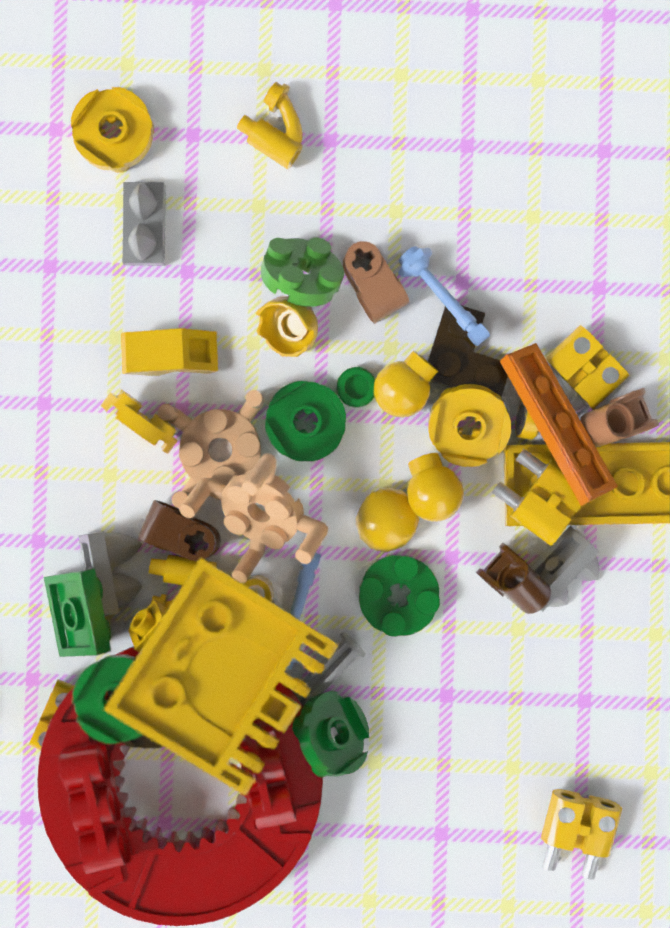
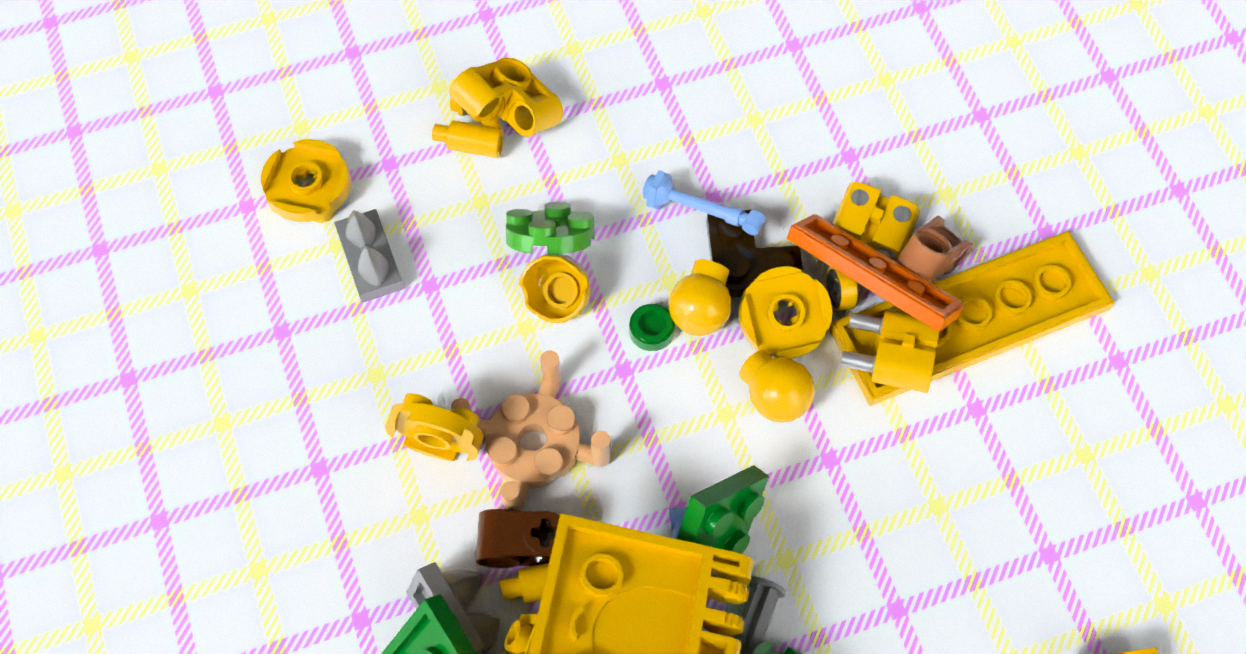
camera: 15 degrees left, 25 degrees down
yellow slope [121,328,218,376] -> none
light nougat plate [179,453,328,583] -> none
green plate [265,381,346,462] -> none
nougat piece [343,241,410,324] -> none
yellow hair [355,487,419,553] -> none
green plate [359,555,440,637] -> none
reddish brown piece [475,542,551,614] -> none
light grey tile [531,525,600,612] -> none
none -> yellow piece [449,57,564,137]
none -> green plate [676,465,769,554]

